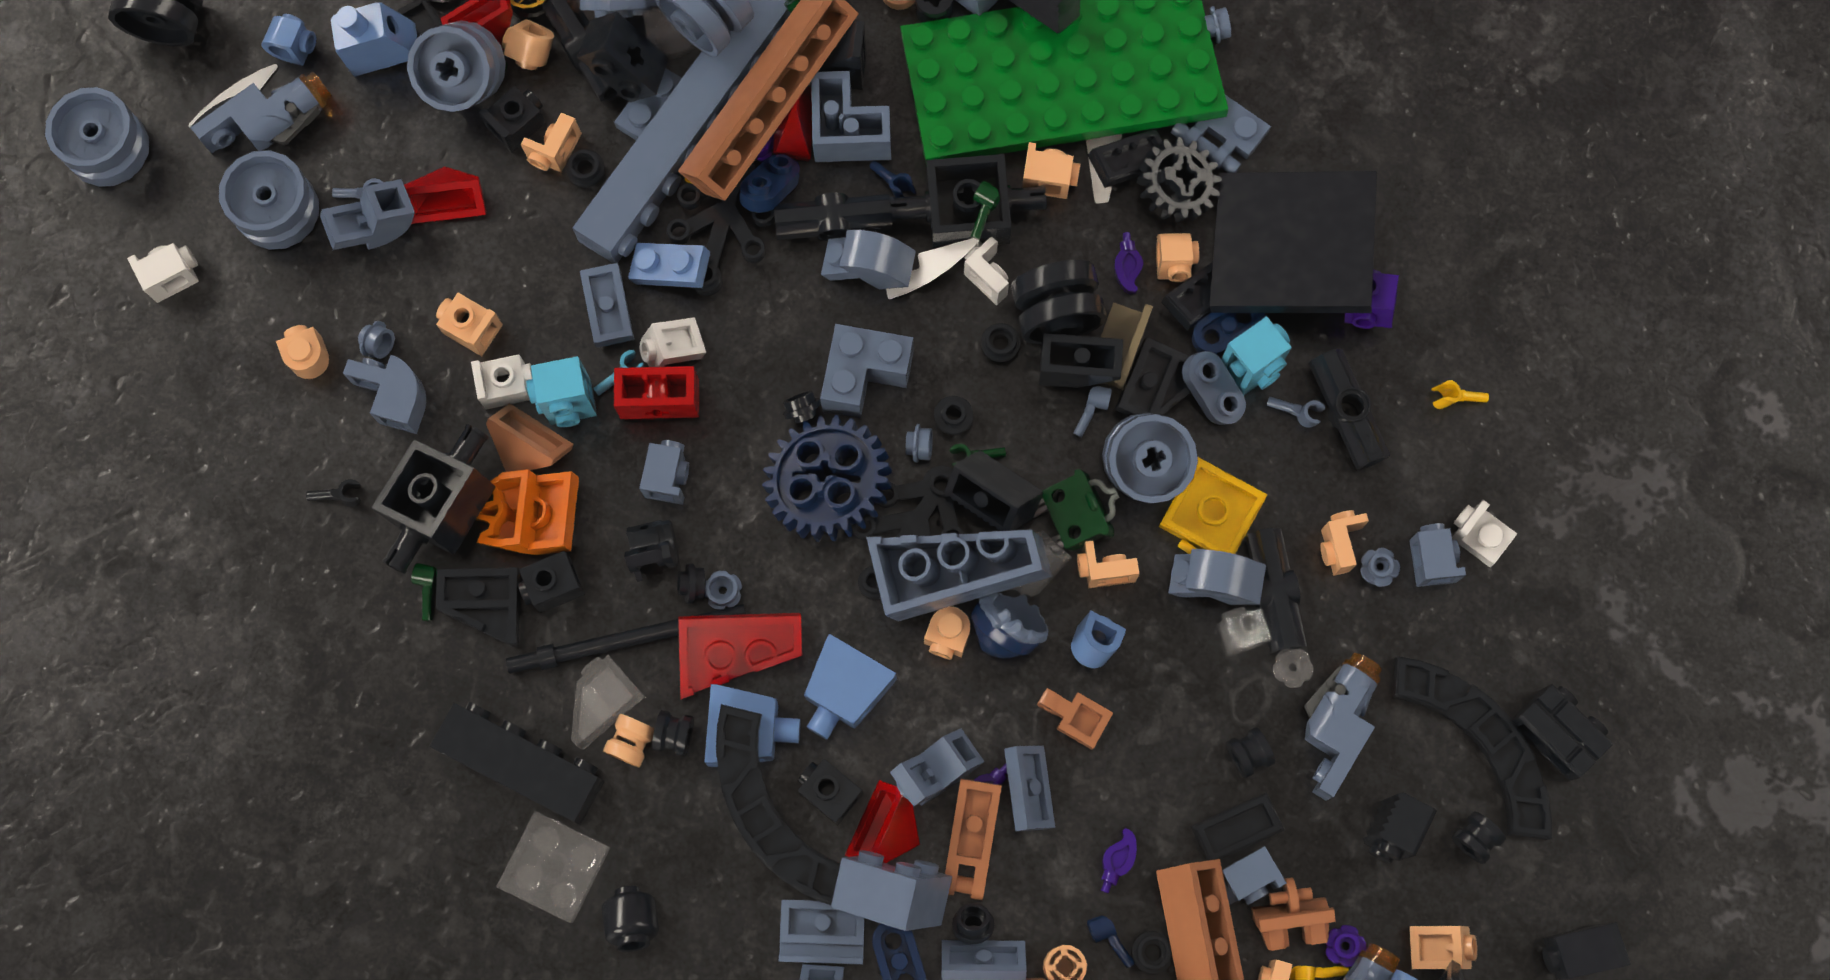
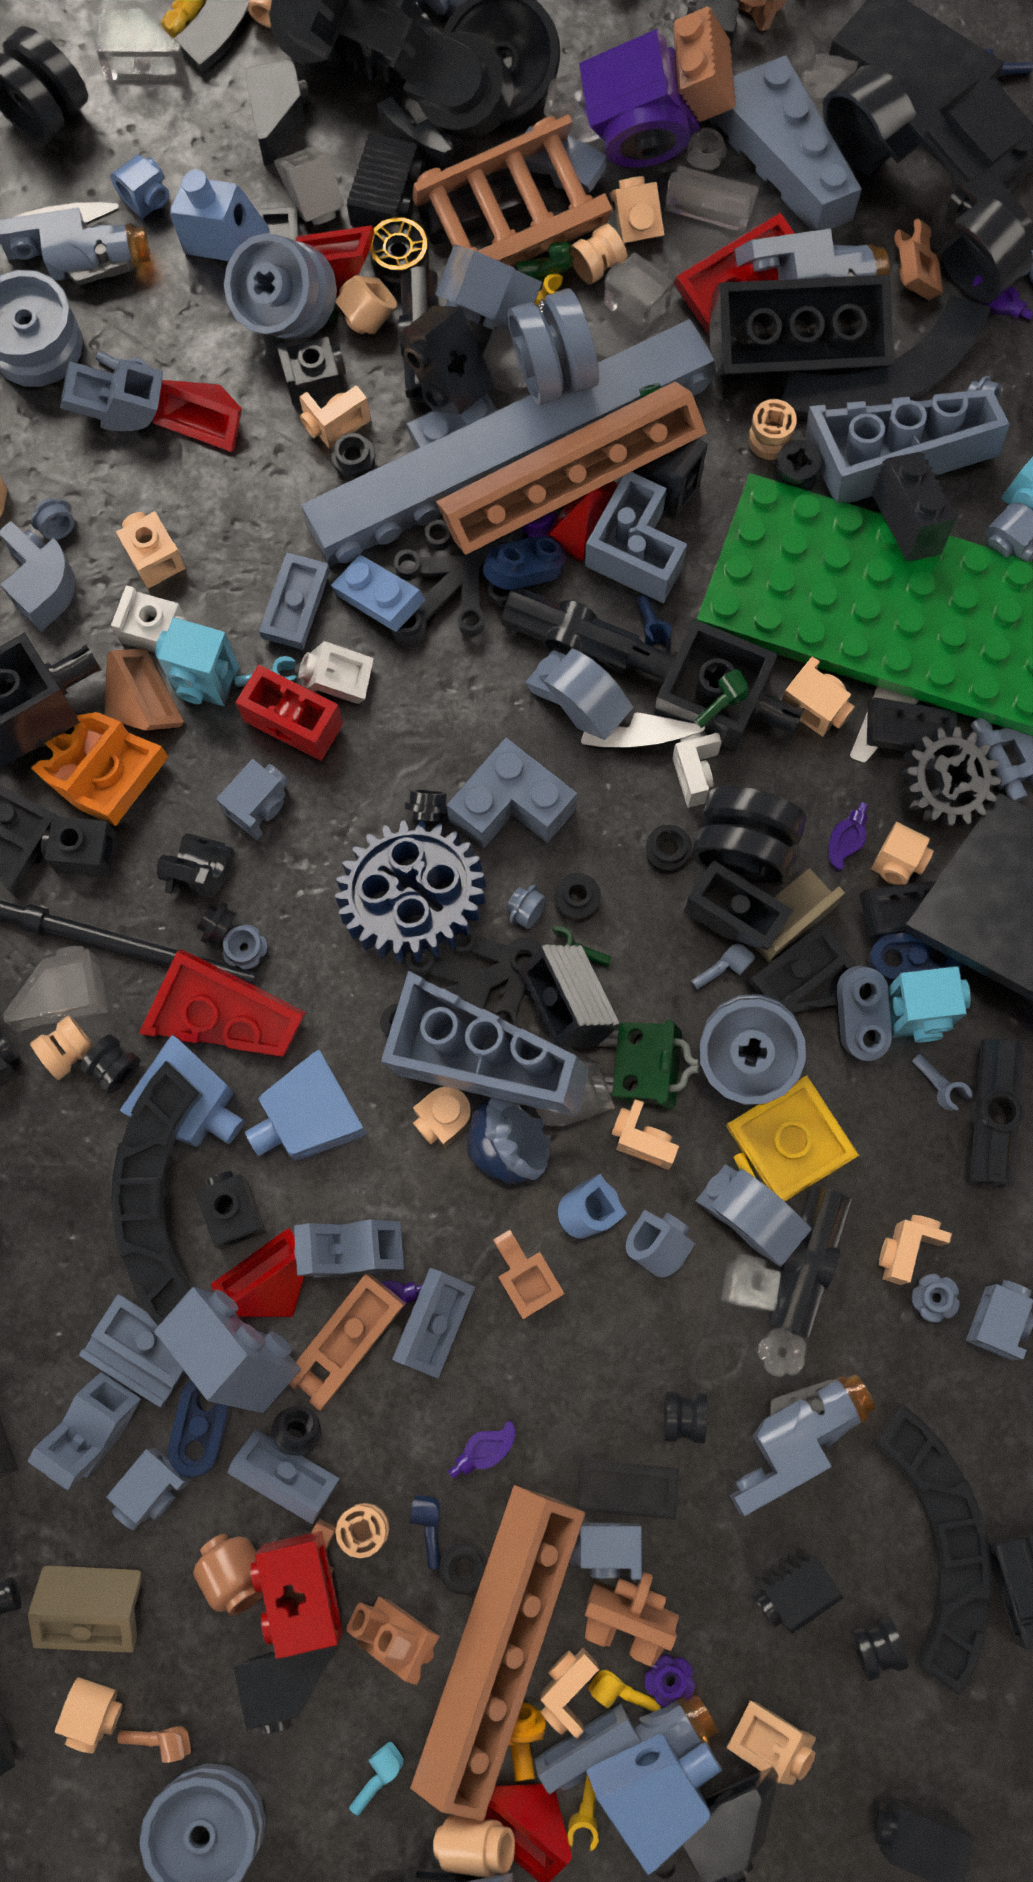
camera: 30 degrees right, 0 degrees up
none -> sand blue plate [626,1210,696,1278]

